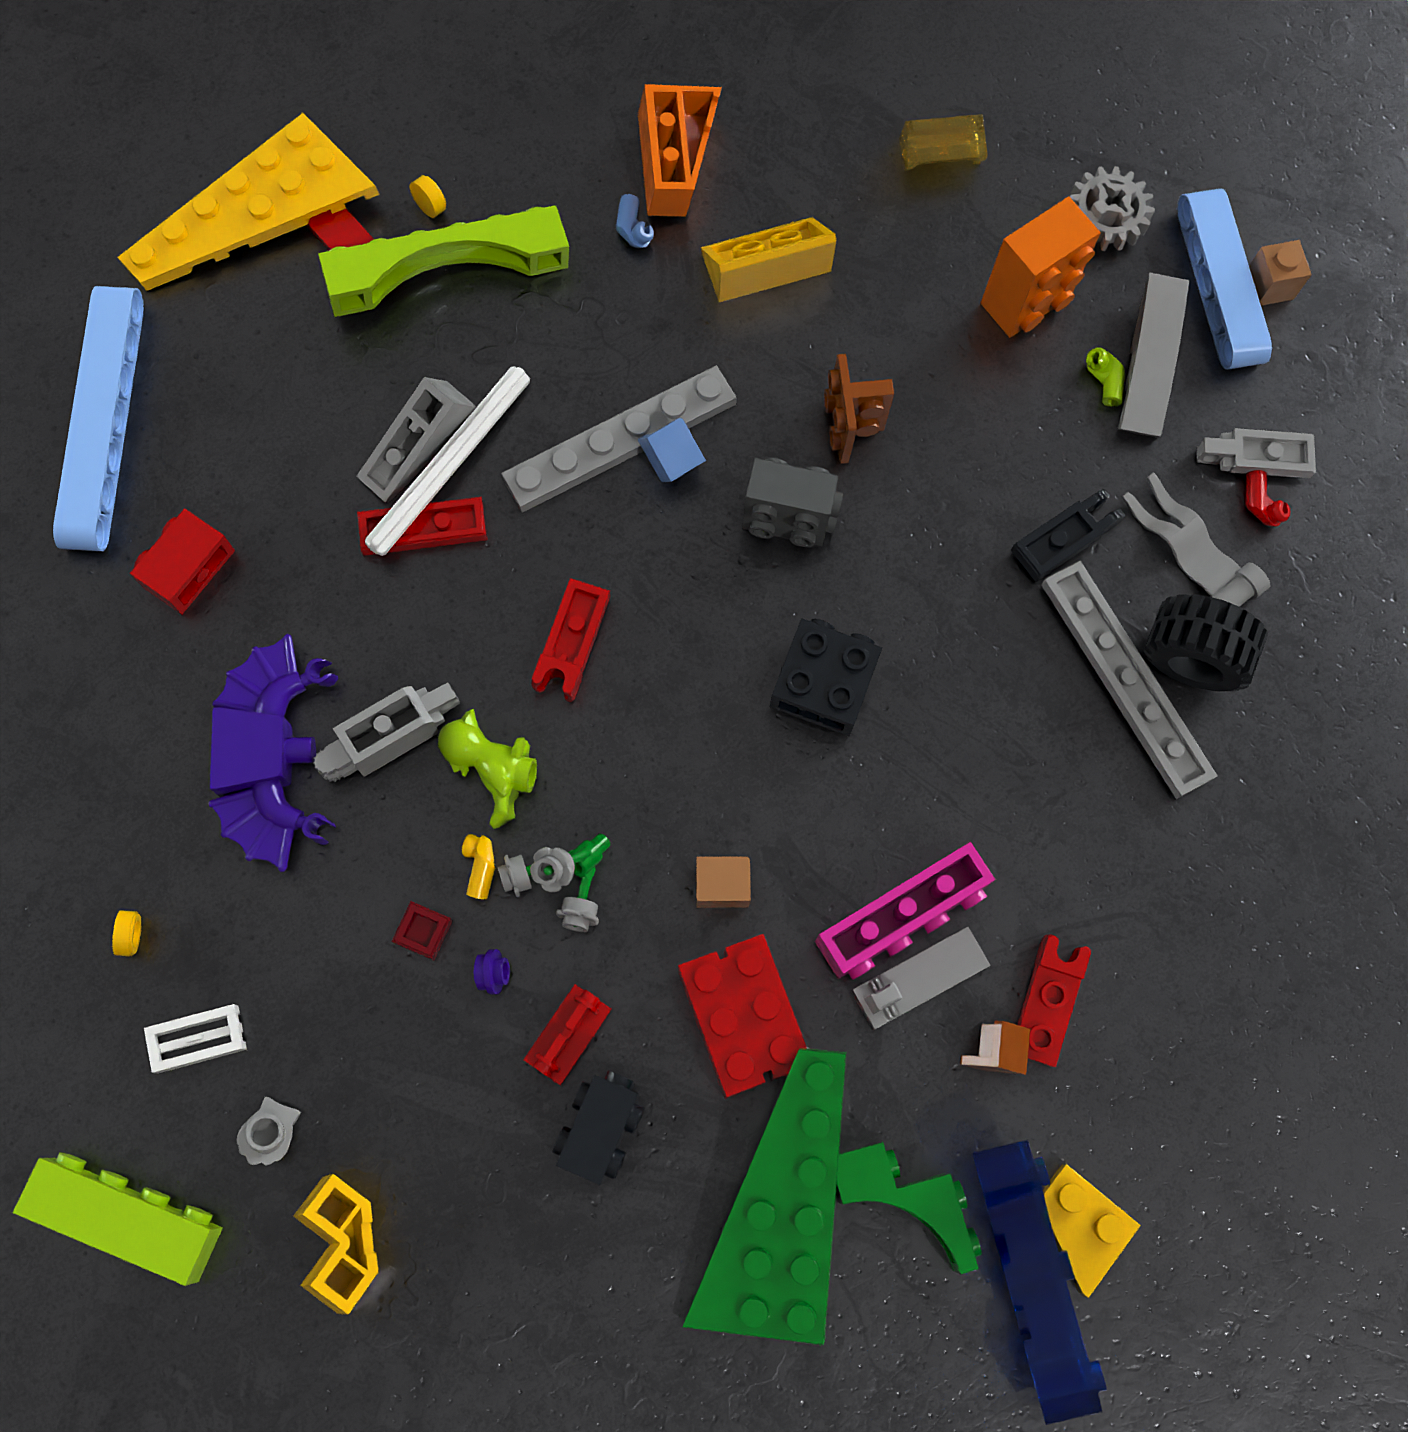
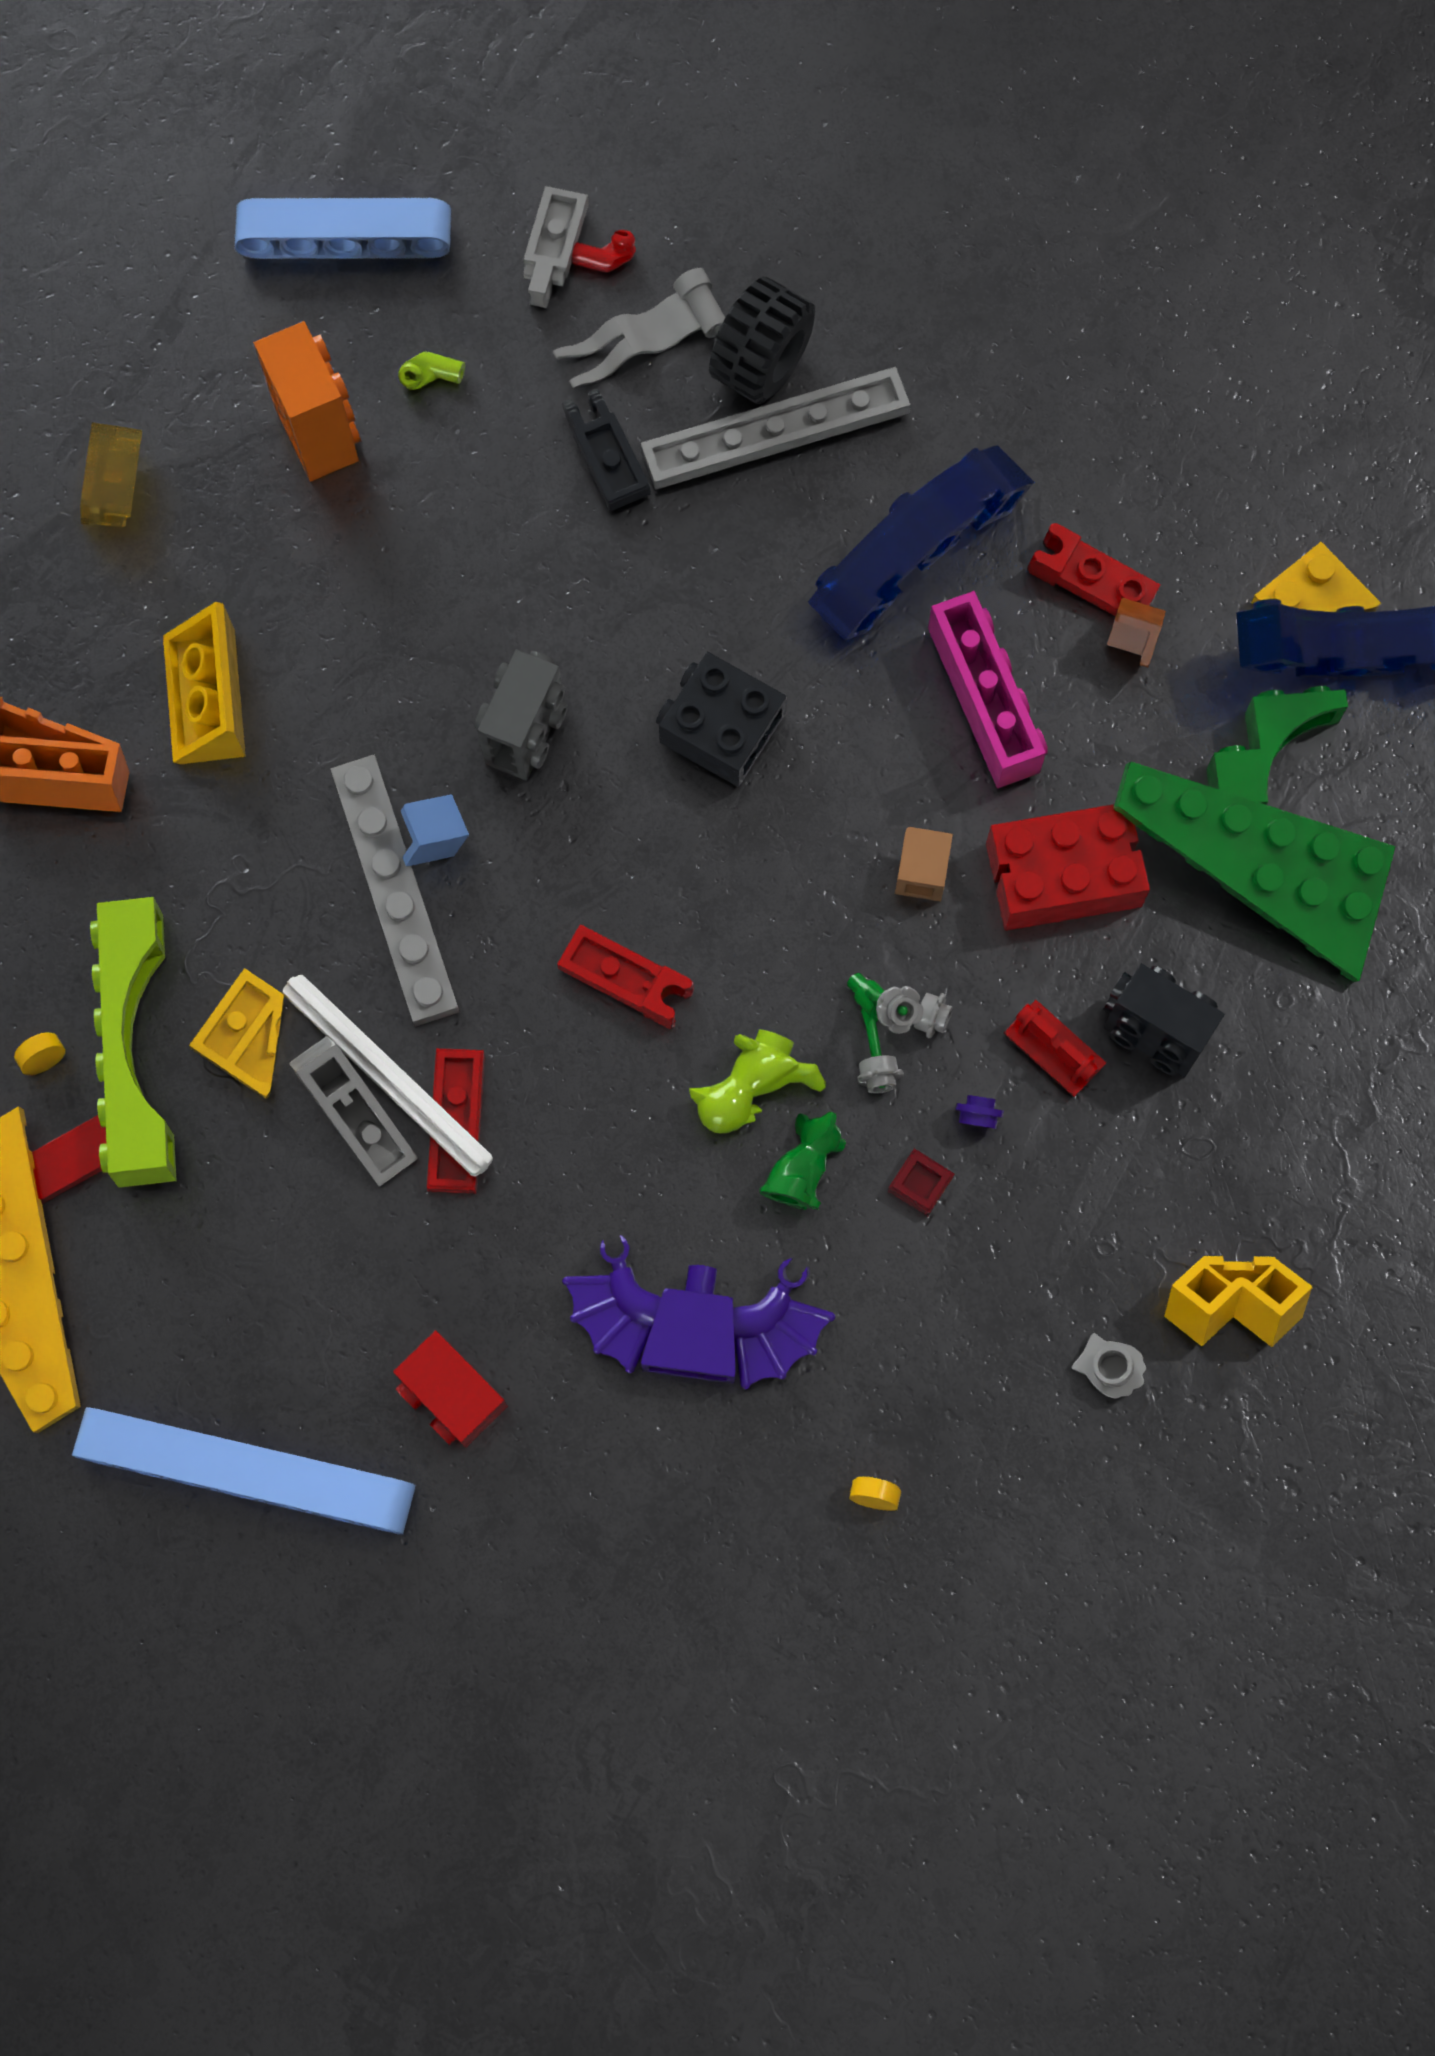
camera: 75 degrees left, 0 degrees up
lime brick [13,1152,223,1286] -> none
white tile [144,1004,247,1074] -> none
light grey hinge [313,682,460,782] -> none
yellow arm [462,834,495,899] -> none
medium blue arm [616,194,654,248] -> none
dark orange bracket [824,354,894,464] -> none
light grey hinge [851,927,991,1031] -> none
light grey gear [1070,166,1155,251] -> none
light grey slope [1118,273,1189,438] -> none
medium nougat brick [1249,240,1312,306] -> none
none -> yellow wing [189,968,284,1099]
none -> green animal [759,1111,846,1210]
none -> clear blue brick [808,445,1034,640]

